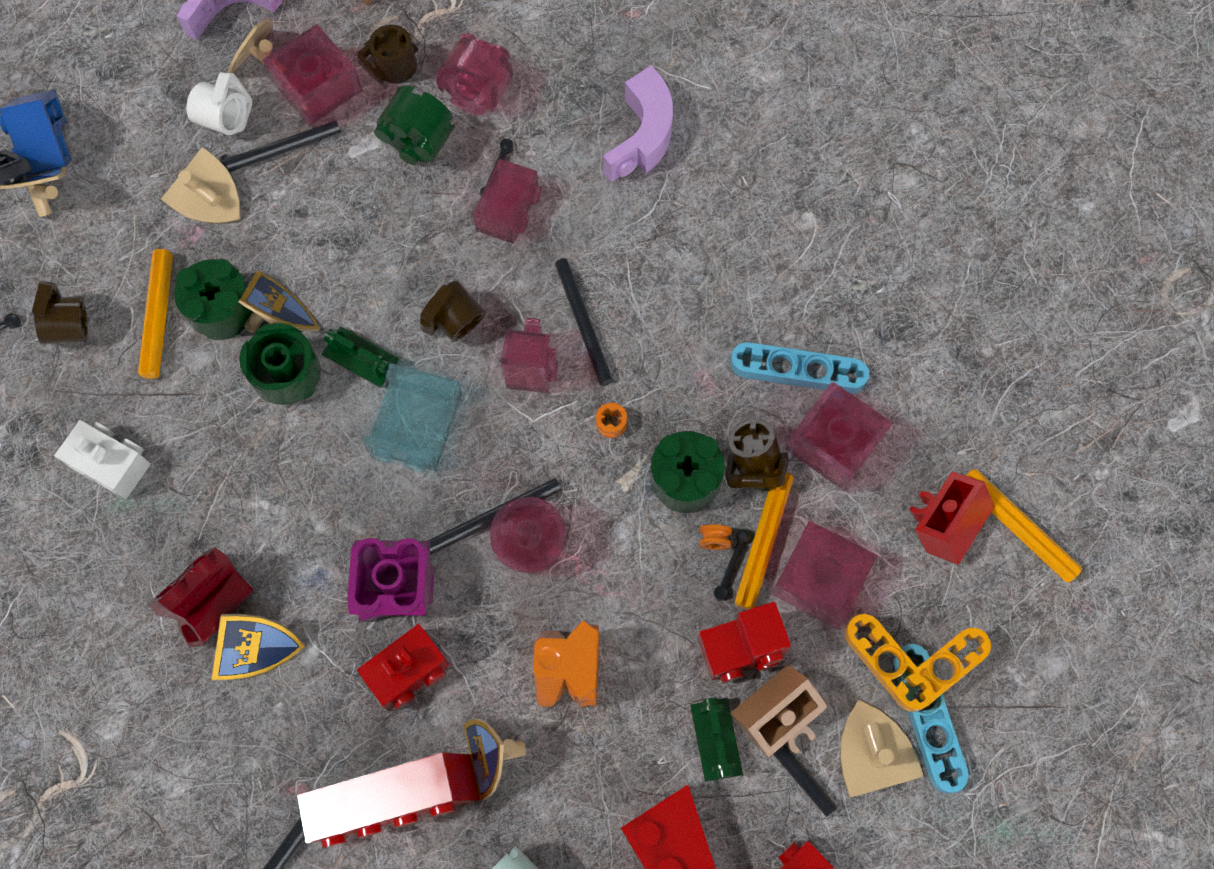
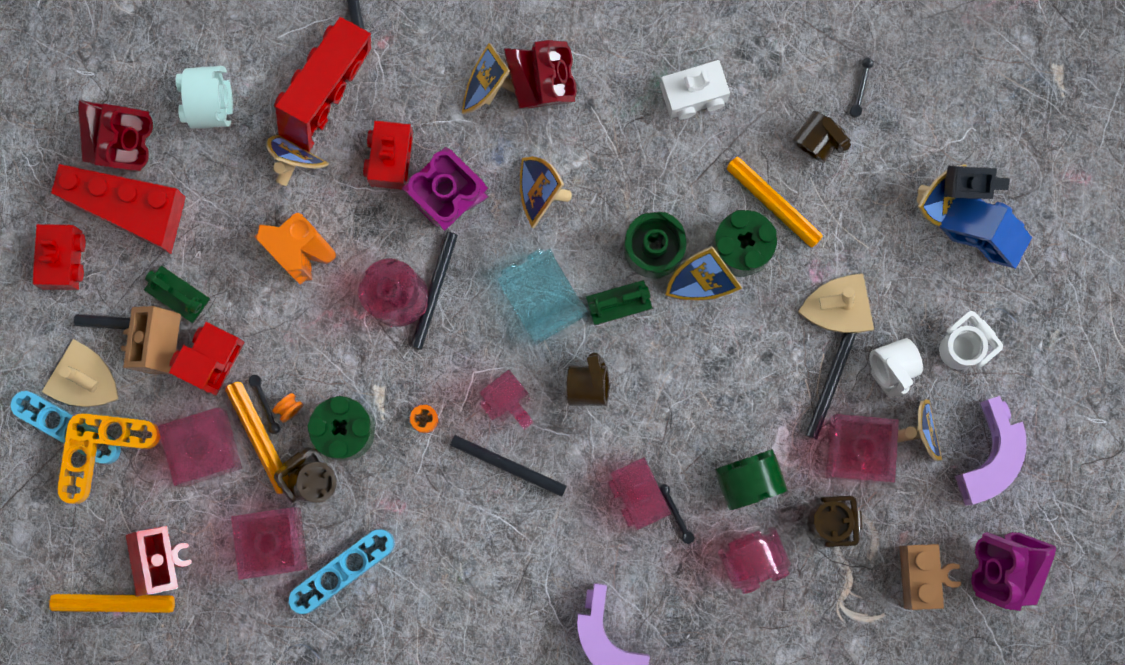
camera: 135 degrees right, 10 degrees up
none -> shield [520,156,572,228]
none -> white piece [939,311,1003,370]

